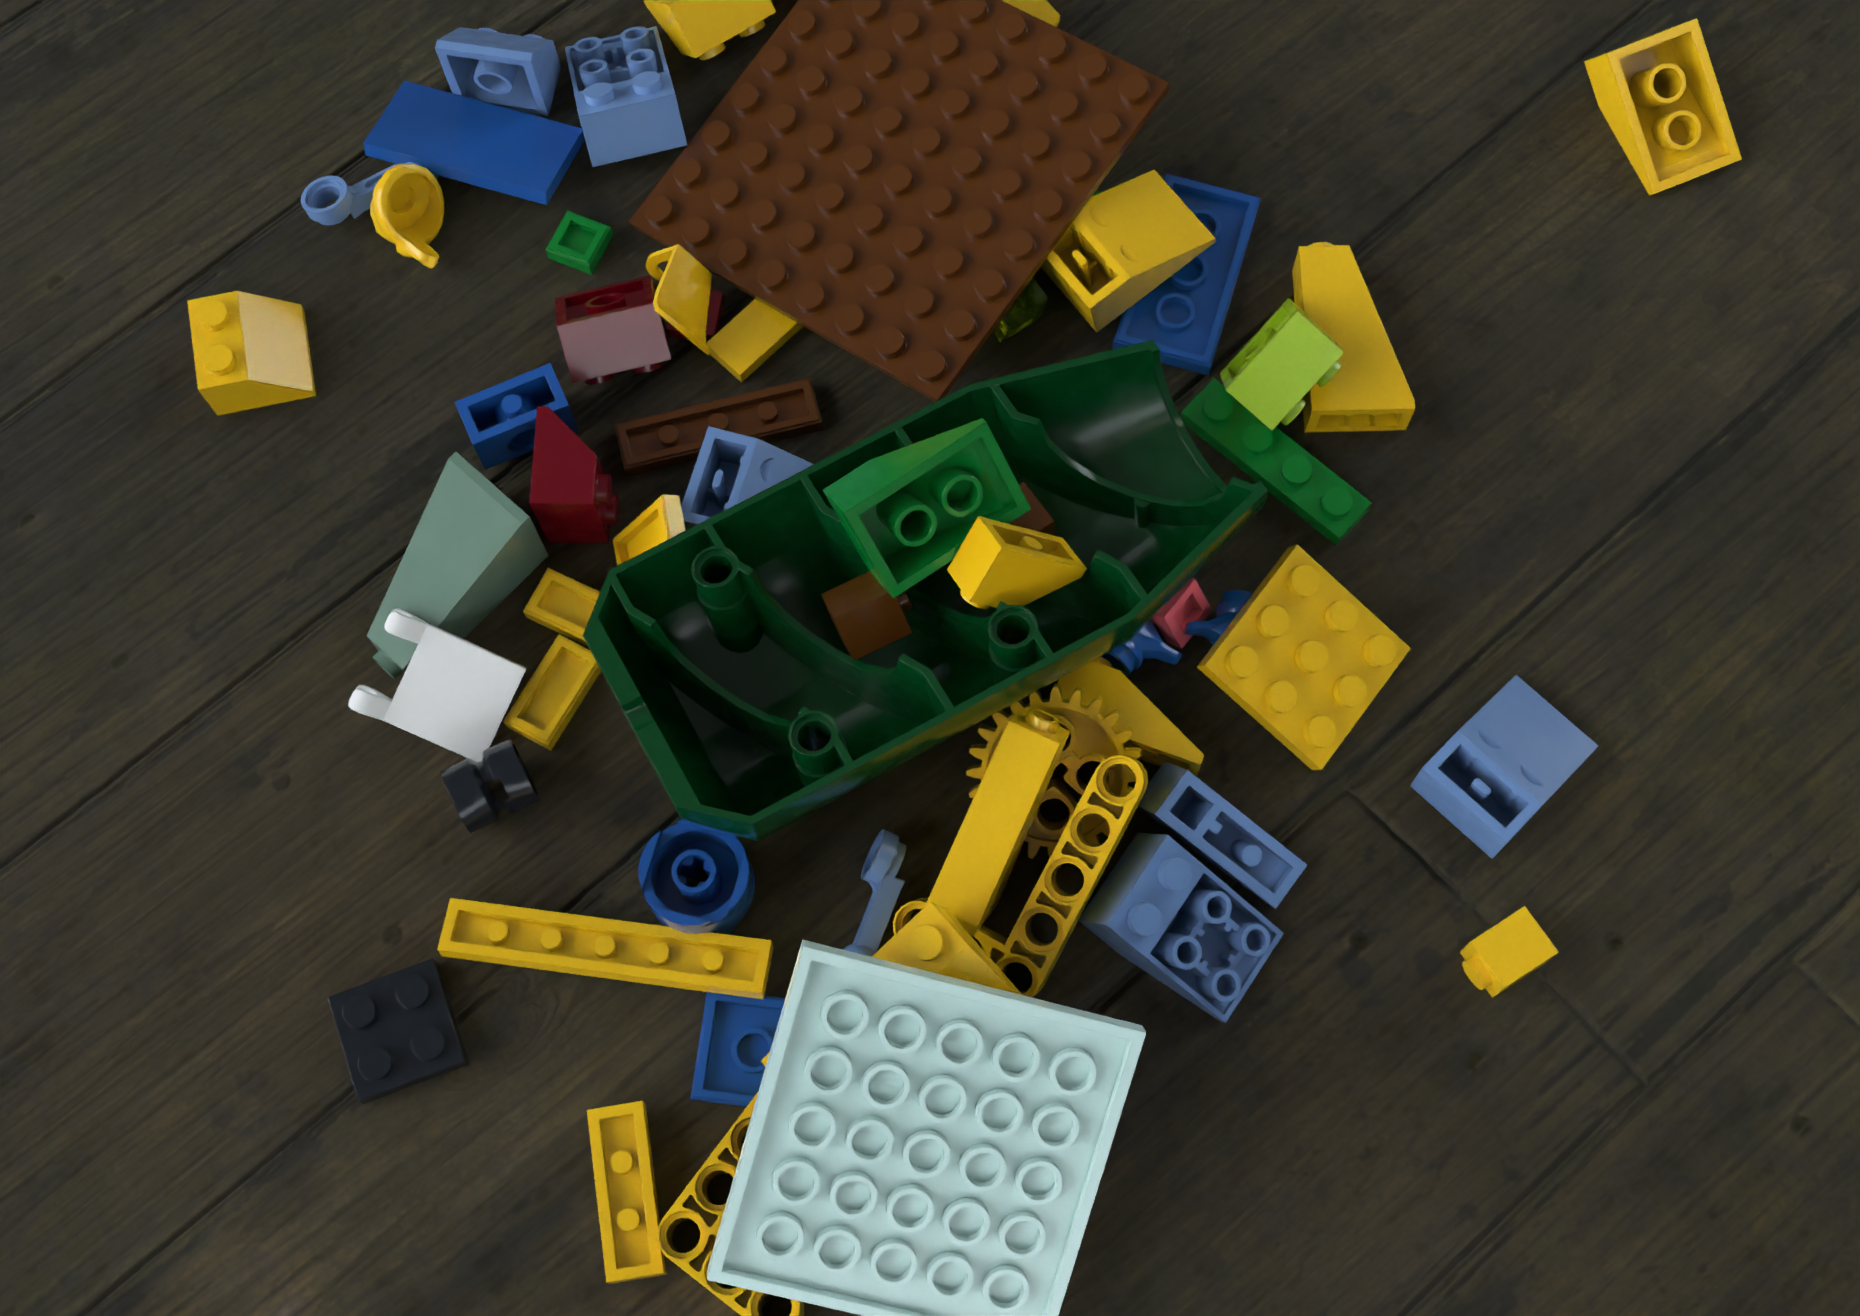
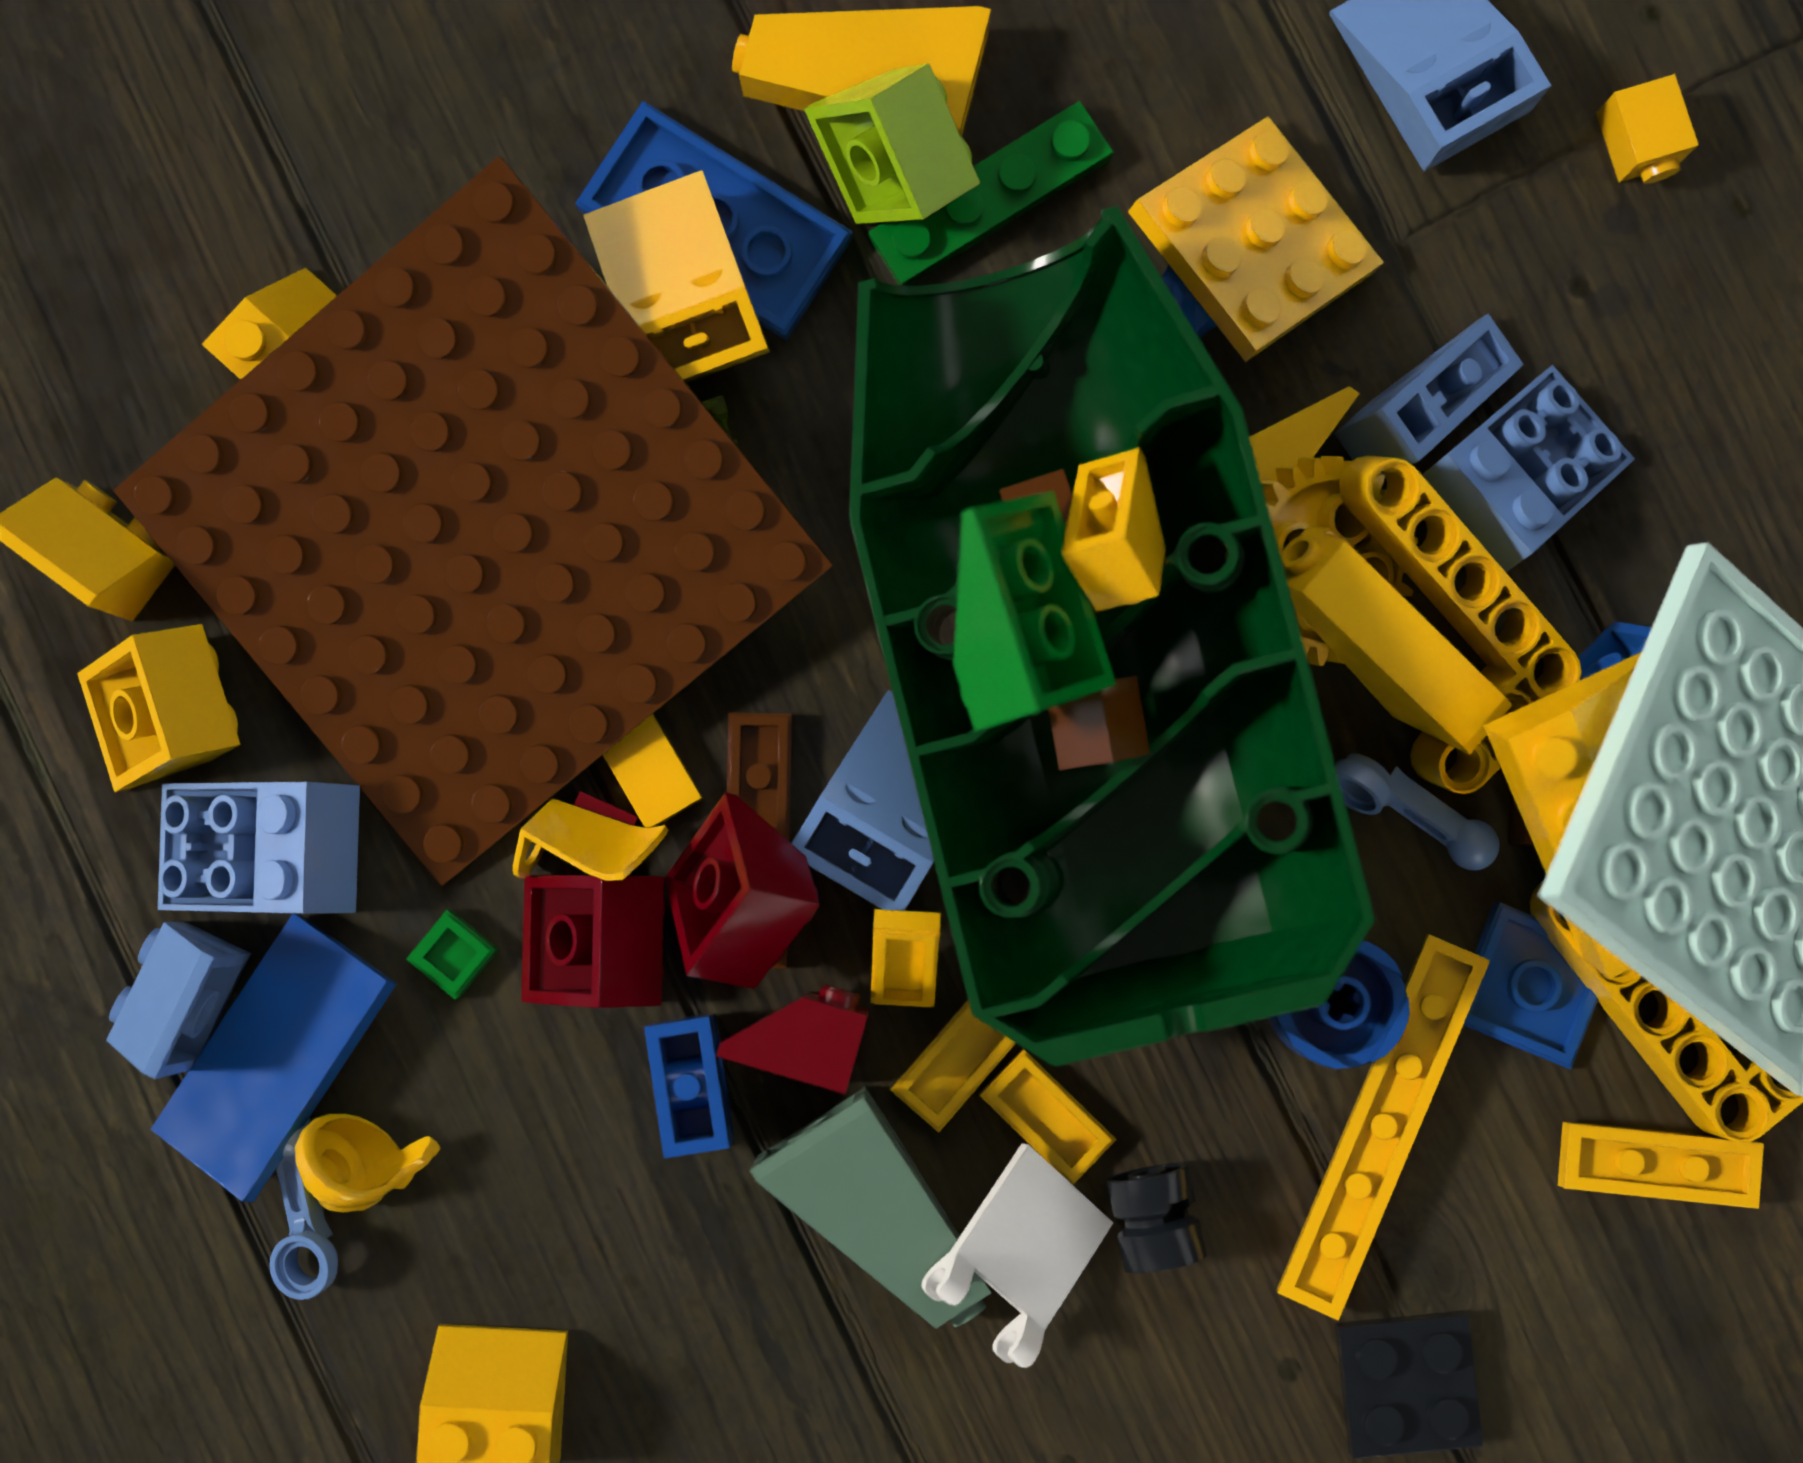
camera: 75 degrees left, 15 degrees up
none -> dark red slope [665,792,820,989]

